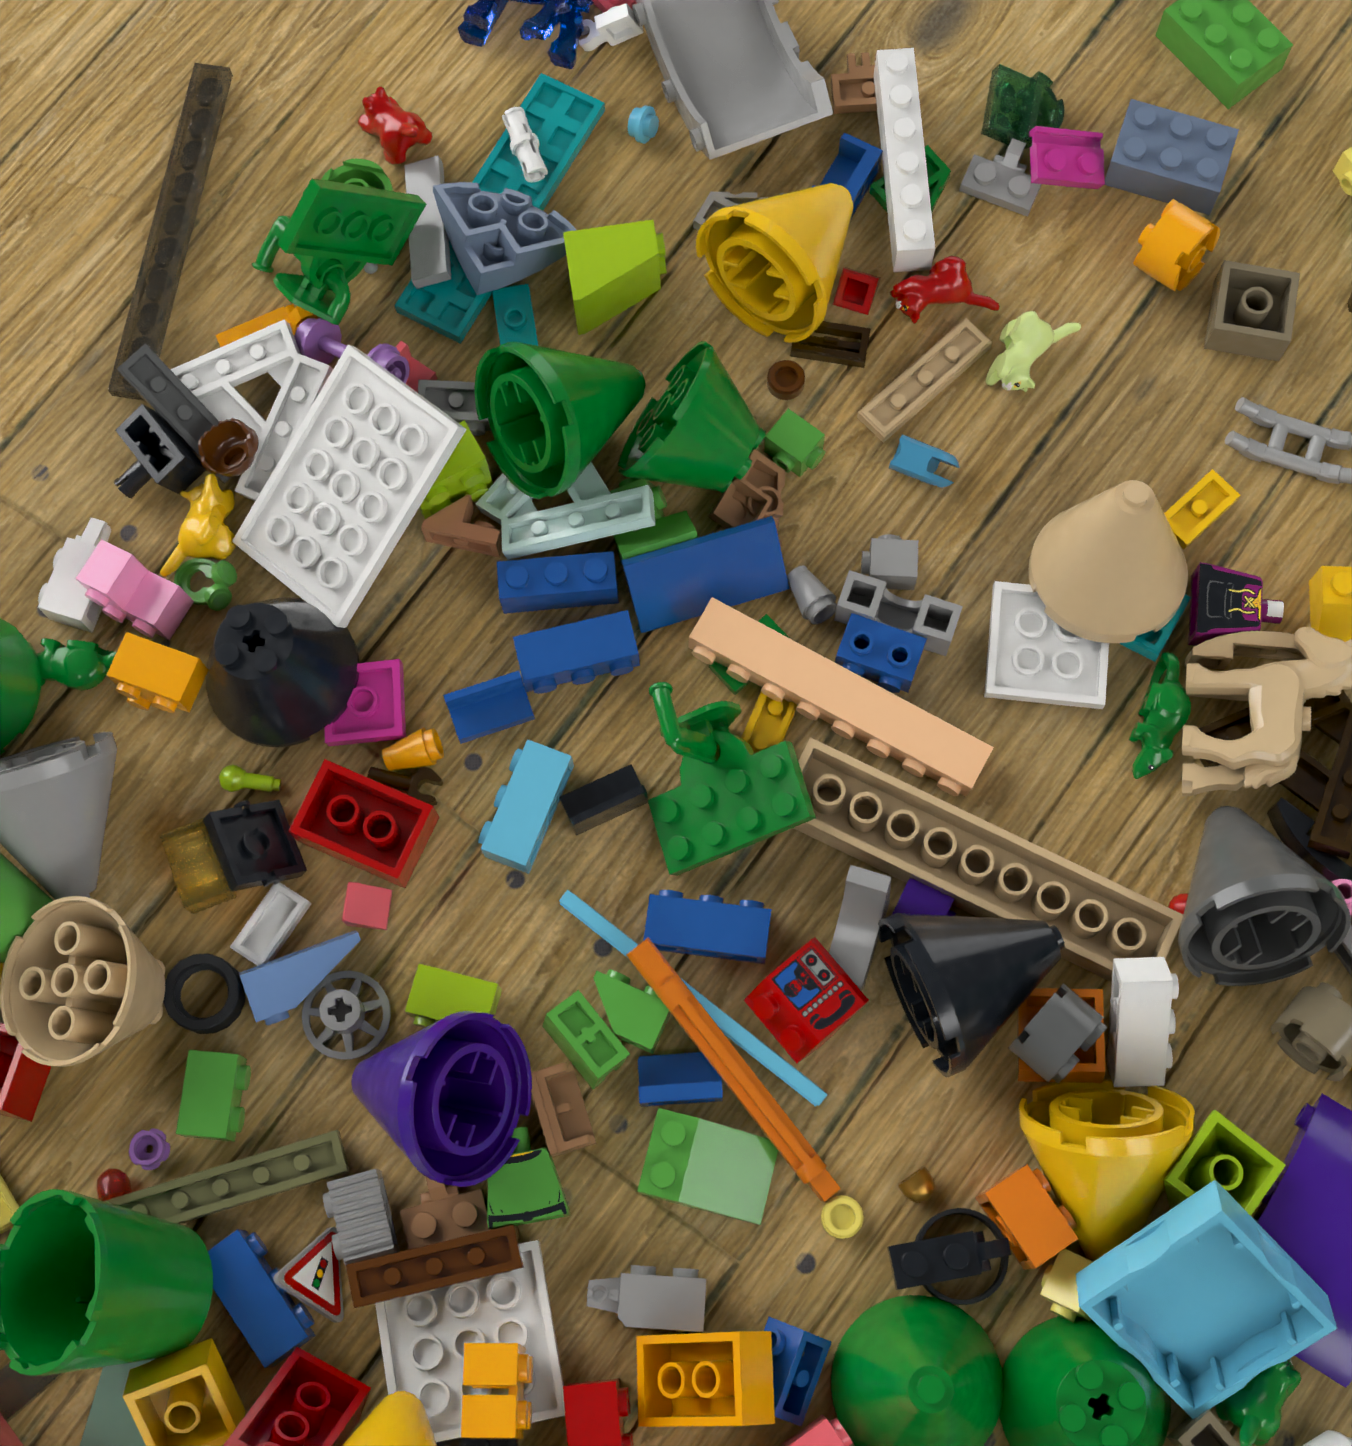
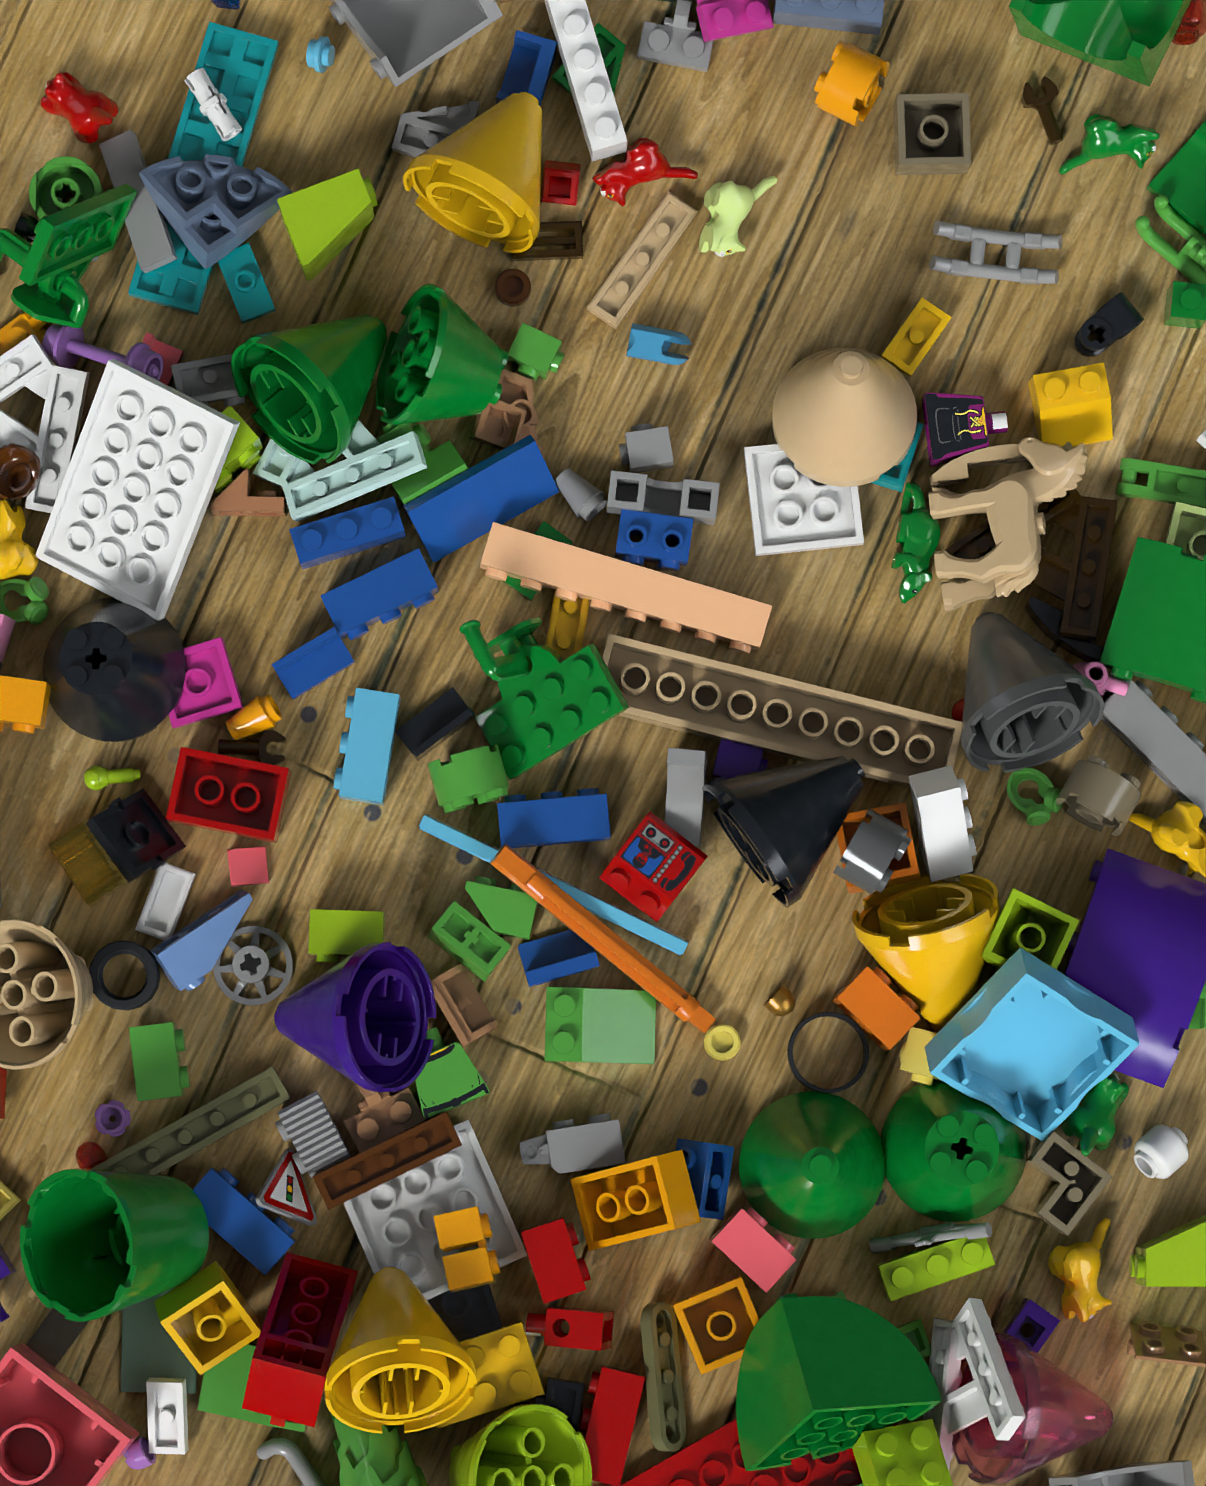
camera: 25 degrees left, 10 degrees up
black hinge [887,1231,1011,1290] -> none
none -> bright green brick [427,745,510,814]
none -> bright green piece [1007,768,1063,826]

